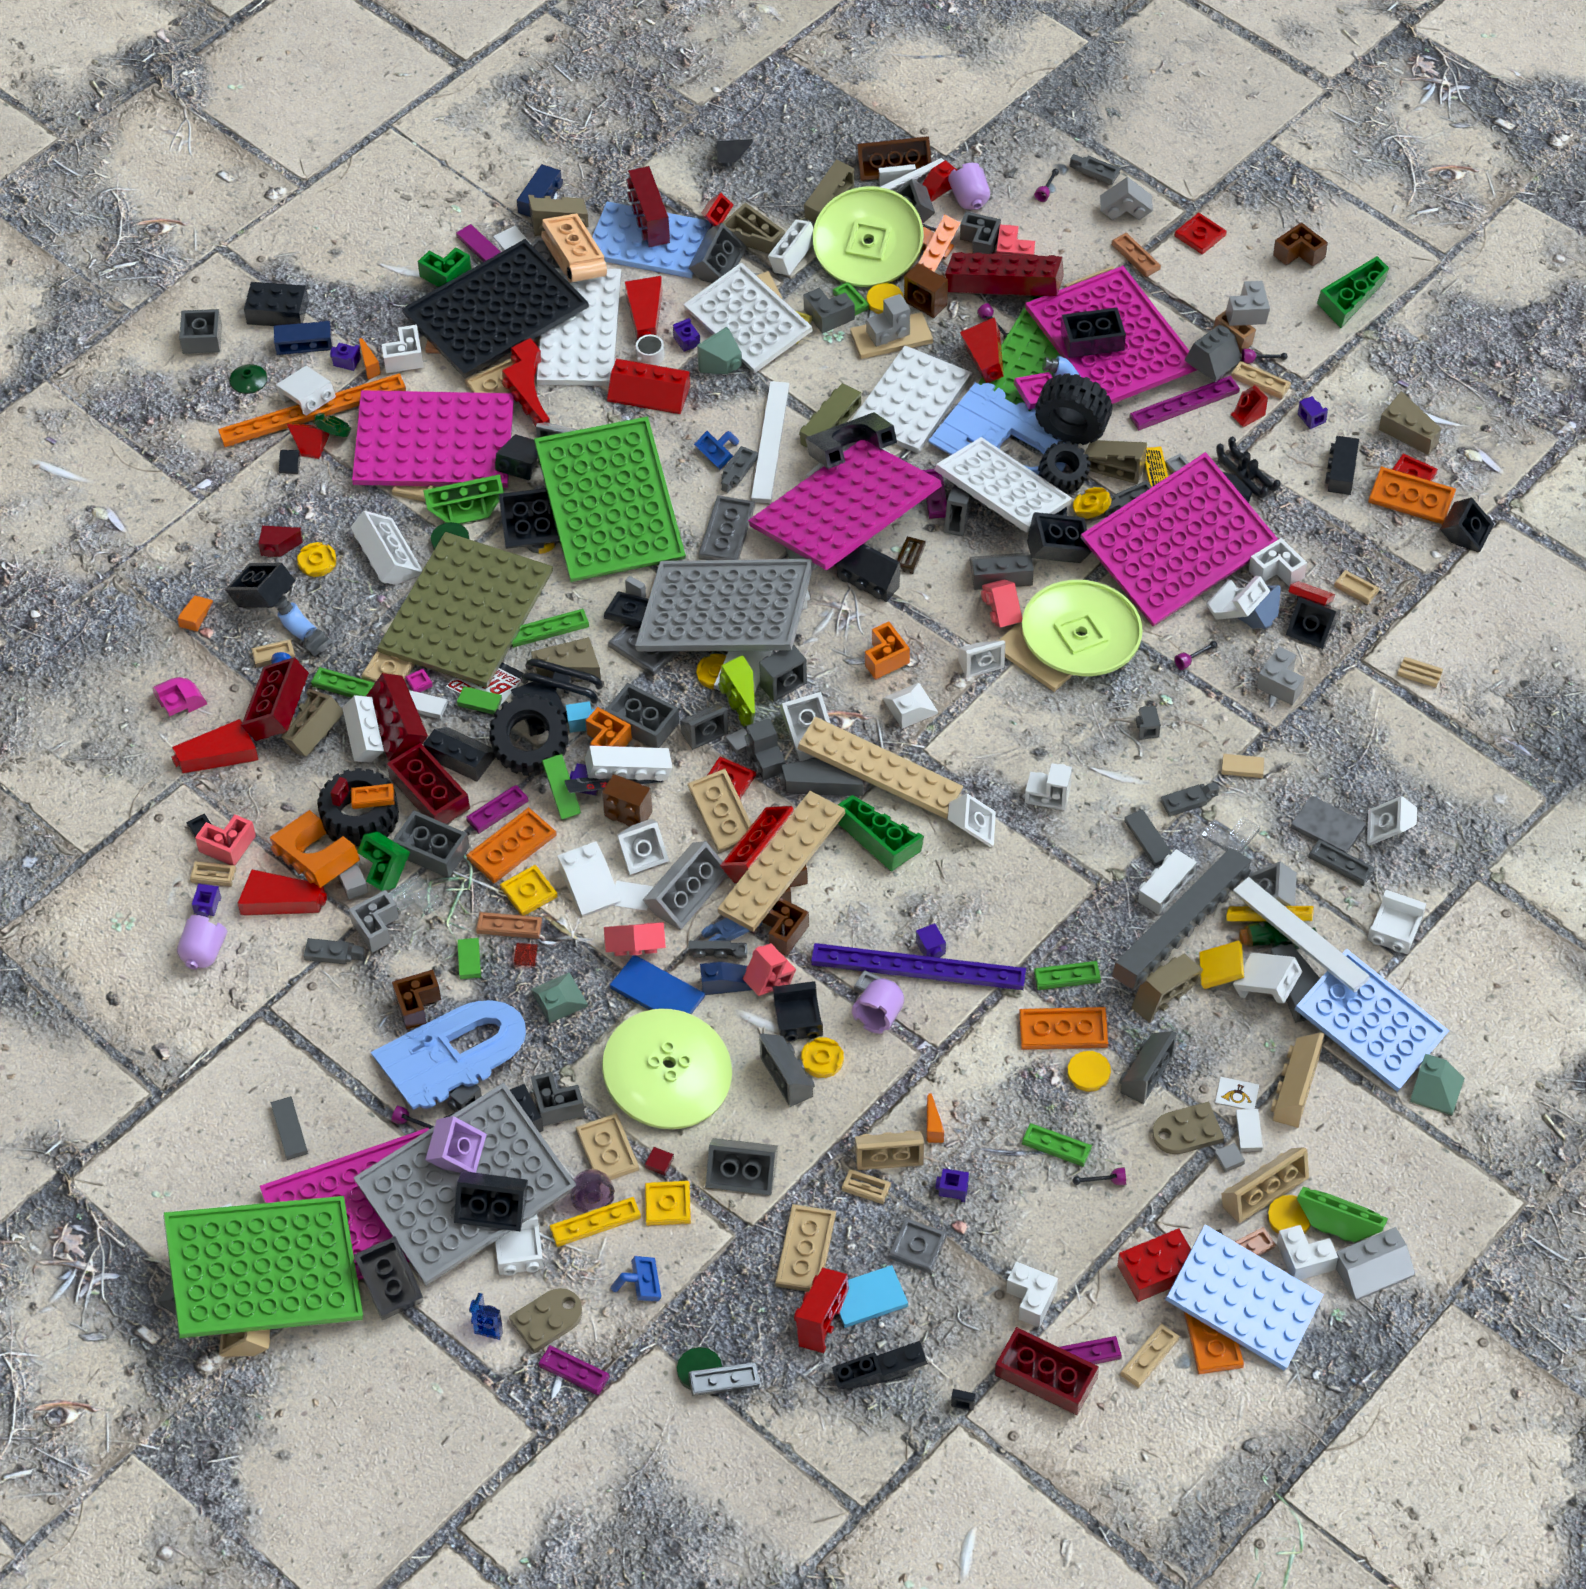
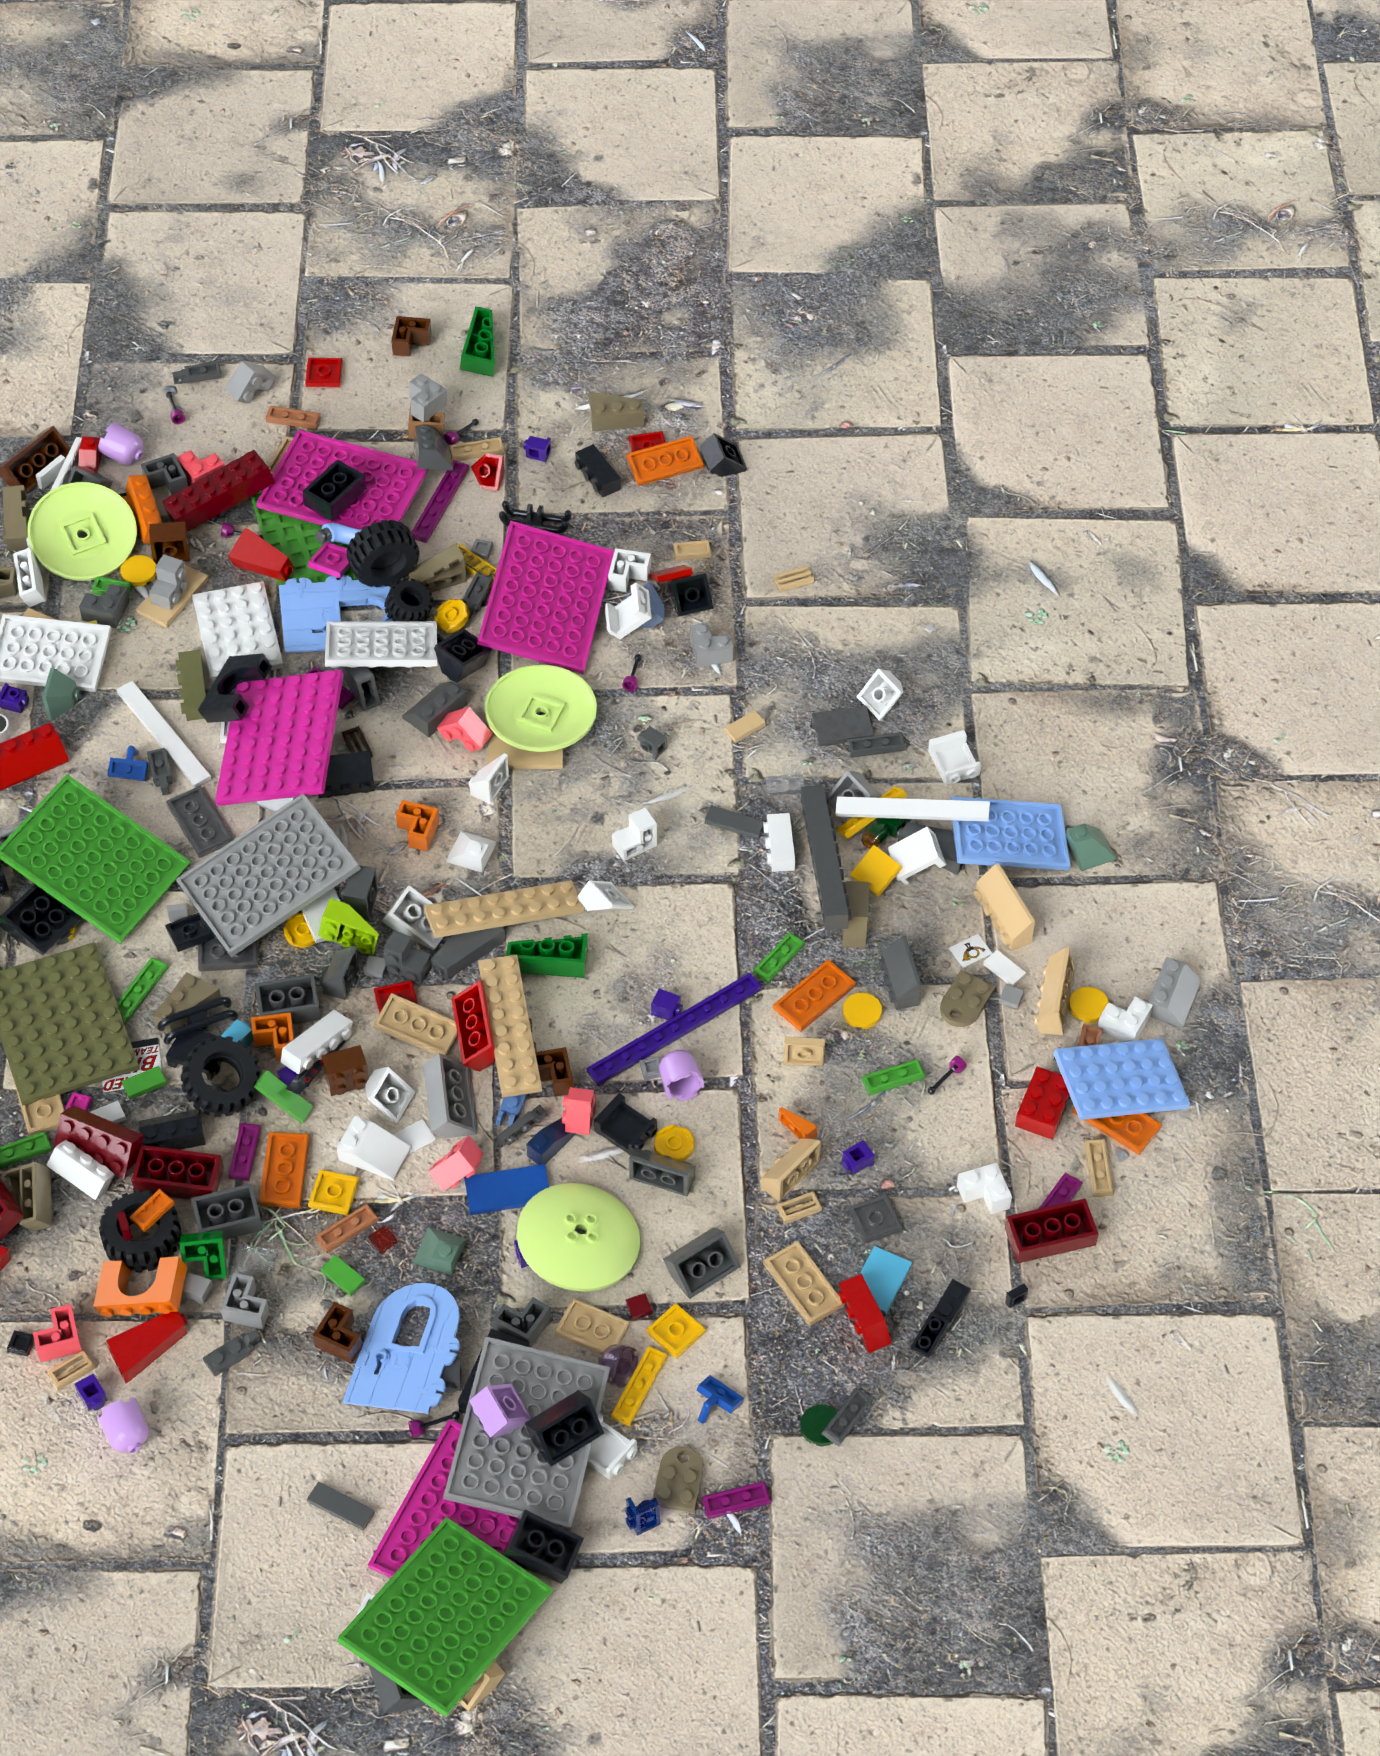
camera: 45 degrees left, 0 degrees up
dark grey hinge [1161,782,1219,817] -> none
bright green wedge [1297,1186,1388,1242] -> none
none -> tan tile [783,1036,825,1066]

